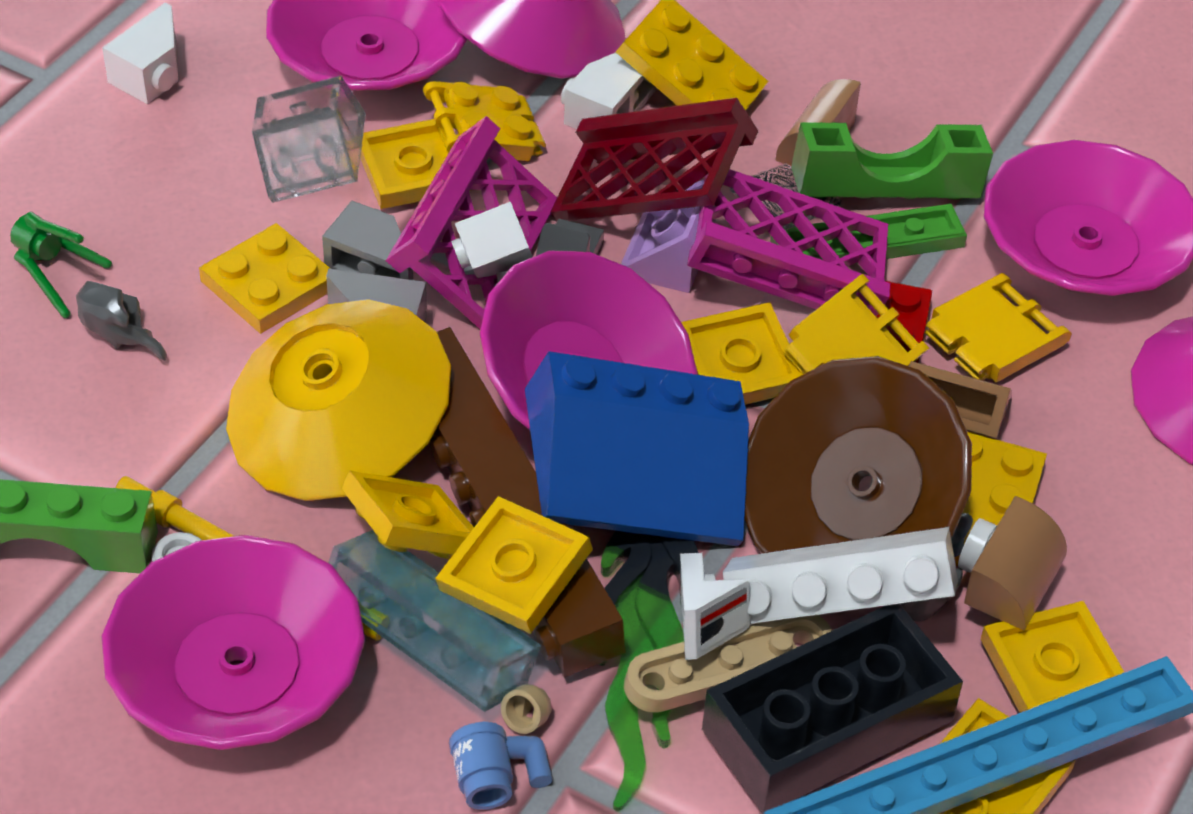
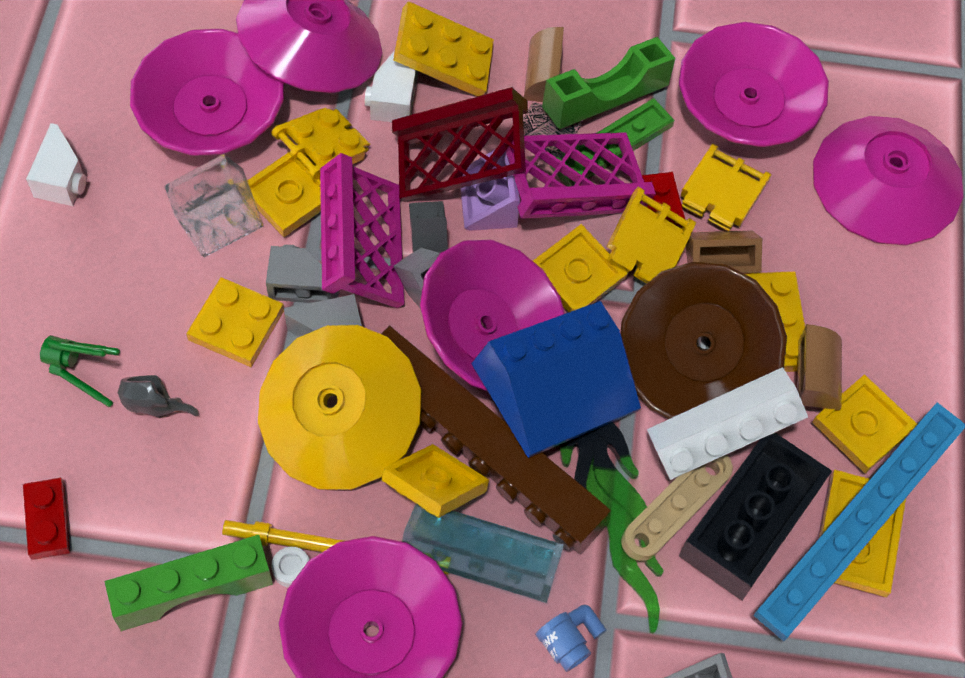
camera: 25 degrees left, 15 degrees up
yellow plate [435,496,593,634] -> none
white slope [451,201,533,278] -> none
tan hinge [501,684,551,734] -> none
white slope [680,553,750,660] -> none
white tile [958,518,998,573] -> none

